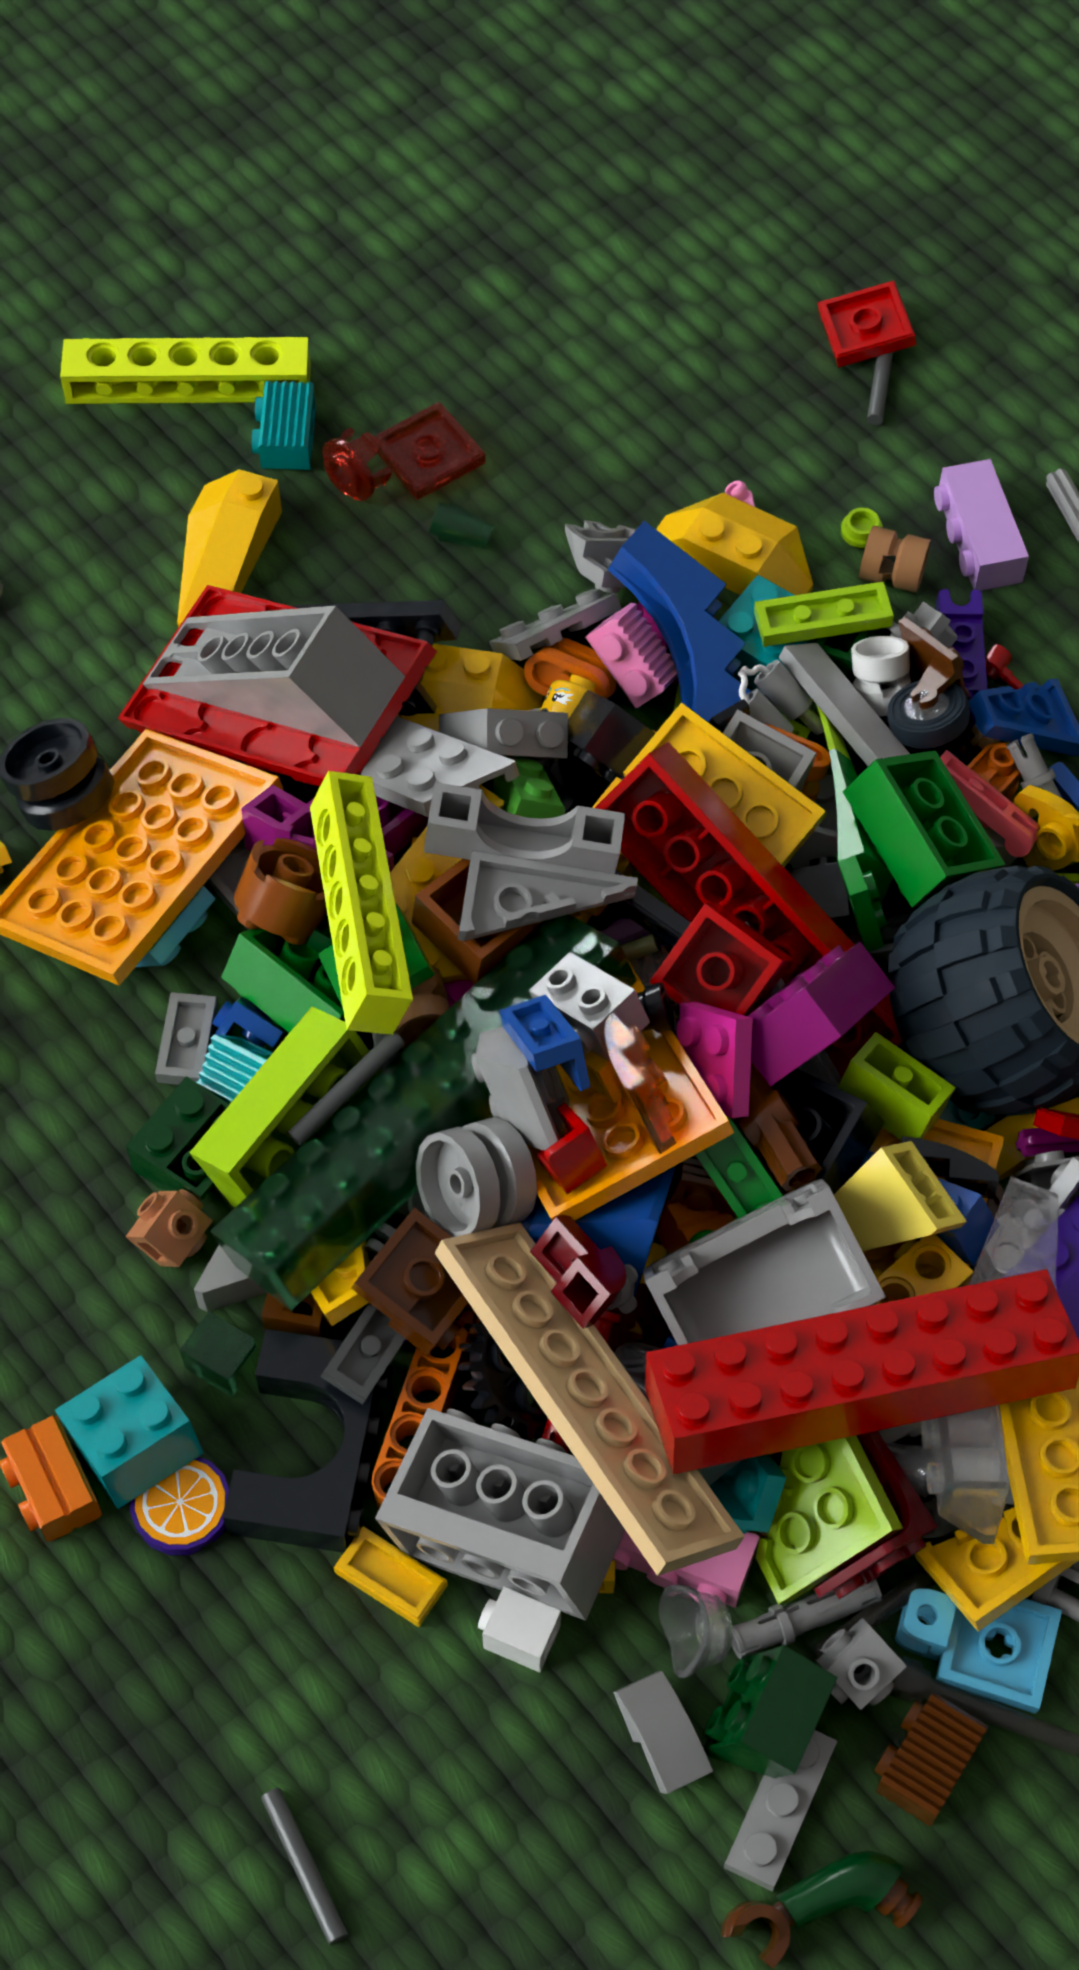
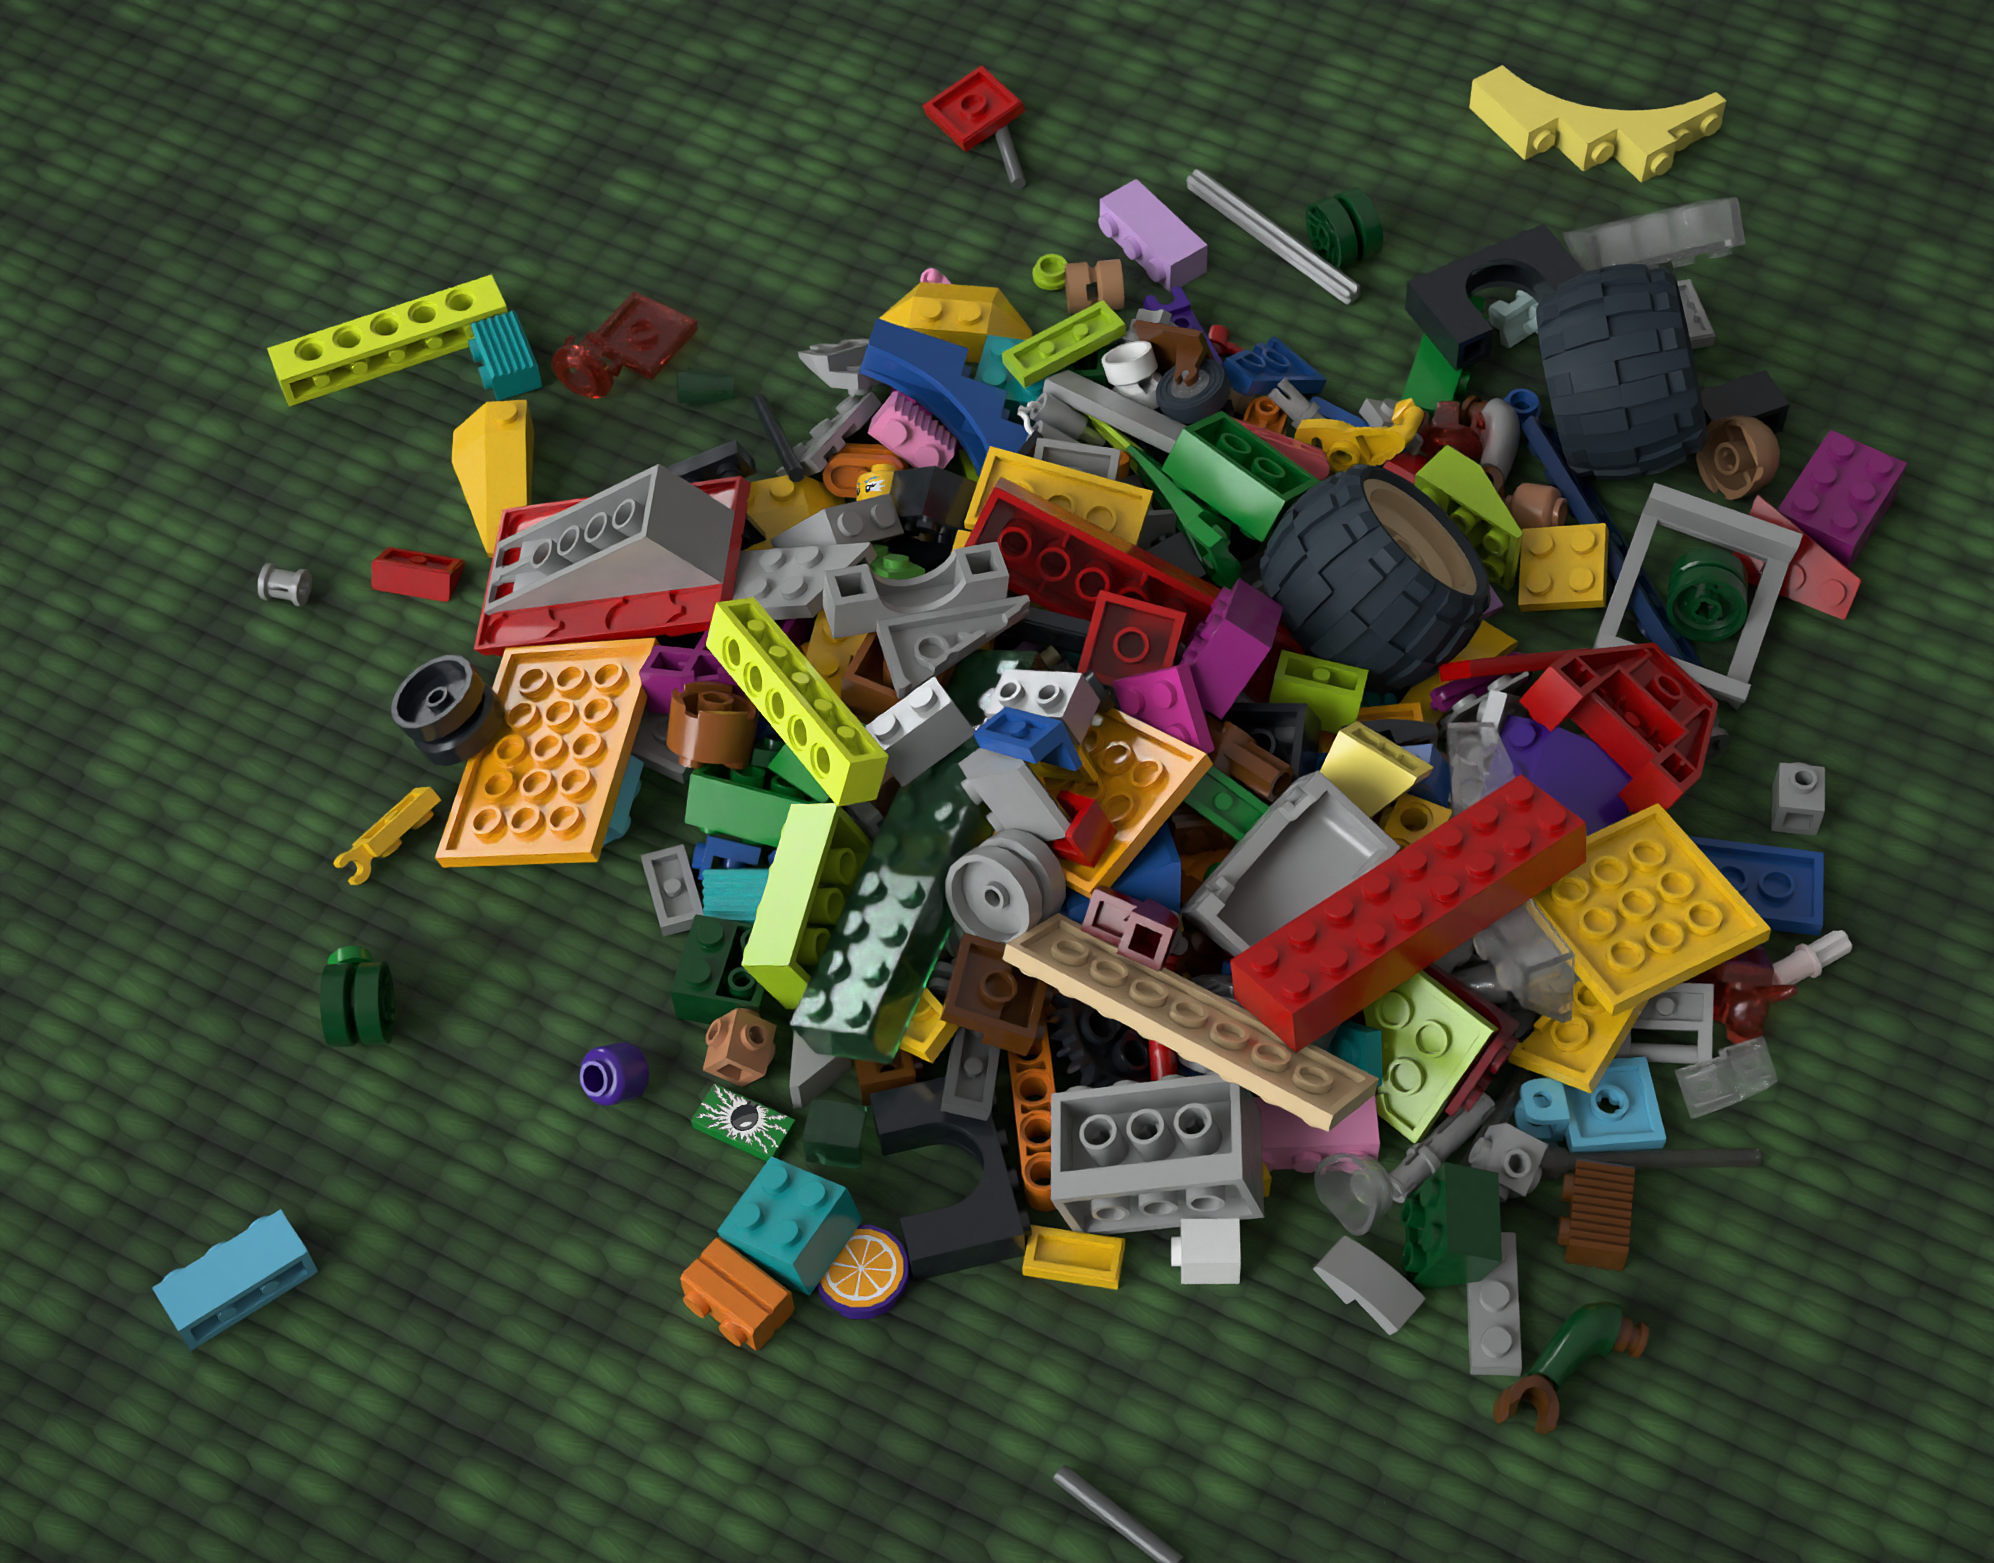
camera: 20 degrees left, 5 degrees down
dark grey bar [287,1032,405,1146] -> none
clear orange slope [604,1013,676,1154] -> none
none -> red slope [372,547,465,602]
none -> dark purple head [580,1042,649,1106]
none -> tile [691,1083,797,1162]
none -> black bar [752,394,805,482]
none -> light grey brick [865,677,975,787]

